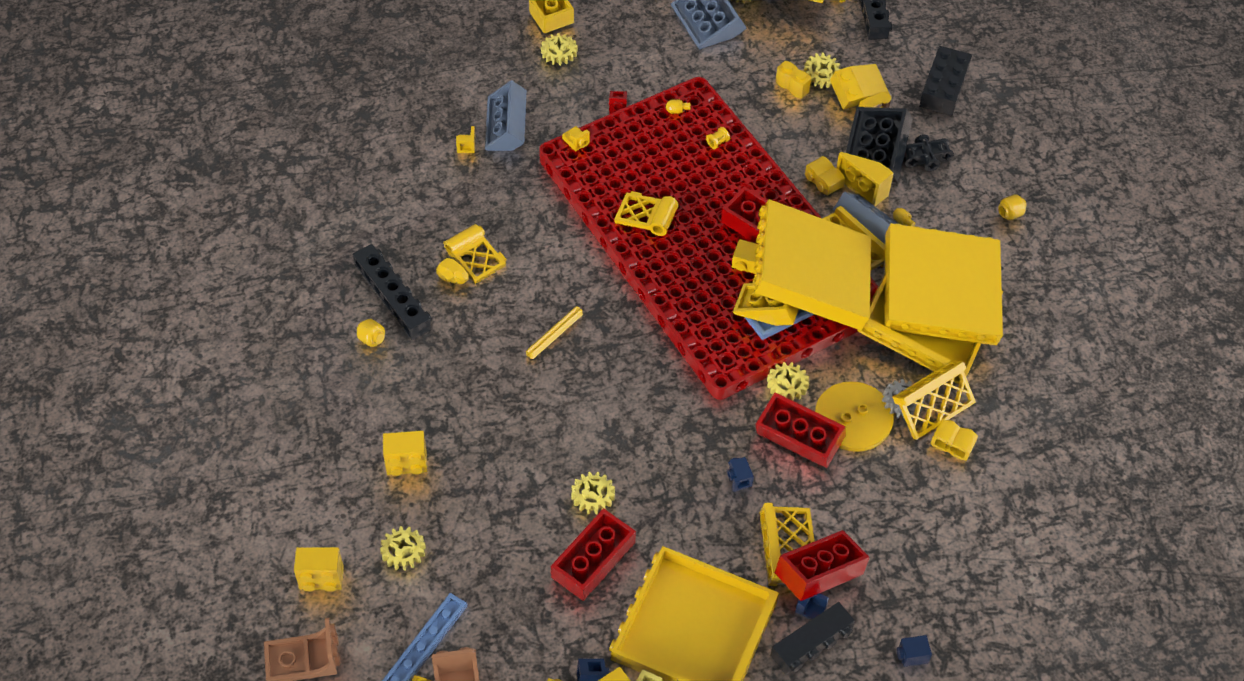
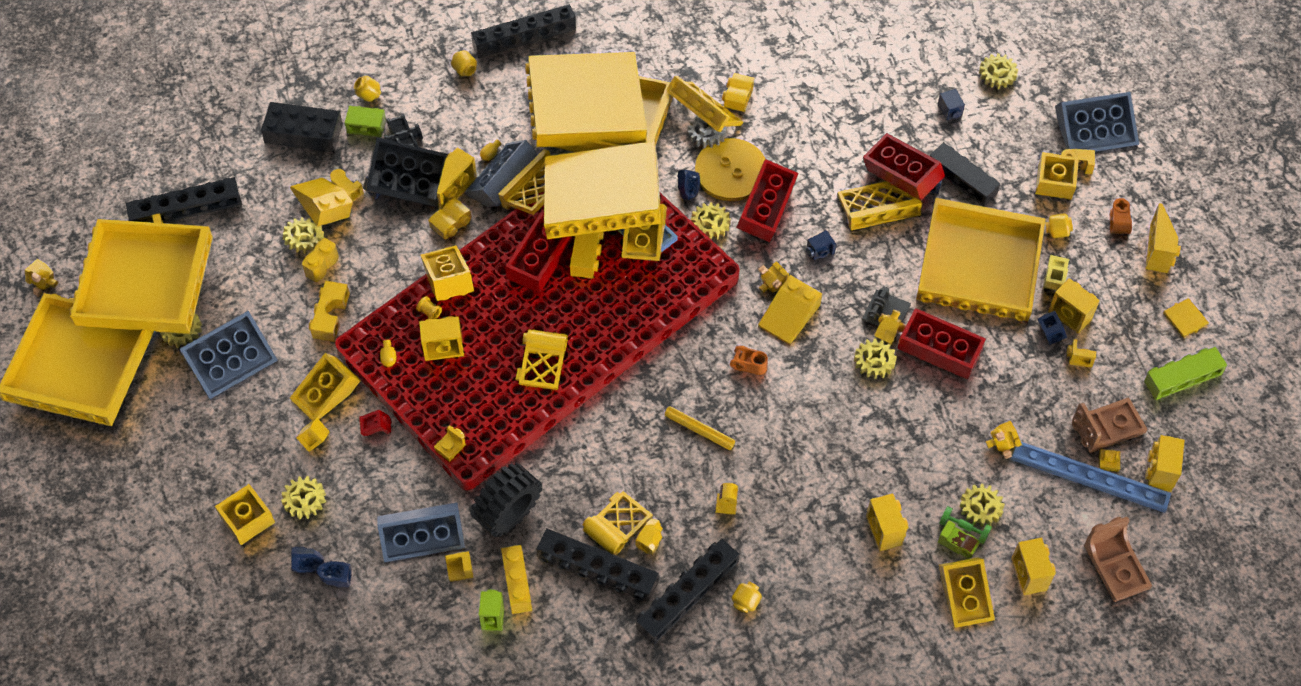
camera: 100 degrees left, 5 degrees up
none -> yellow slope [290,353,361,421]
none -> dark blue rock [291,547,324,573]
none -> yellow panel [296,418,330,452]
none -> yellow arch [309,281,350,342]
none -> dark blue rock [316,561,352,587]
none -> lime brick [344,106,386,138]
none -> yellow head [354,76,381,102]
none -> yellow brick [419,316,464,361]
none -> yellow slope [420,245,474,301]
none -> black tyre [470,462,543,537]
none -> black brick [471,4,576,58]
none -> lime brick [479,589,504,631]
none -> yellow brick [501,545,532,614]
none -> black brick [536,528,659,602]
none -> dark blue rock [677,170,700,200]
none -> yellow leg [716,483,738,515]
none -> orange piece [730,346,768,375]
none -> yellow piece [758,261,789,293]
none -> yellow slope [758,275,822,345]
none -> dark grey hinge [862,286,911,326]
none -> yellow piece [874,310,907,344]
none -> lime leg [938,520,980,558]
none -> bright green wheel [939,506,992,545]
none -> yellow slope [939,557,995,628]
none -> yellow piece [986,420,1022,459]

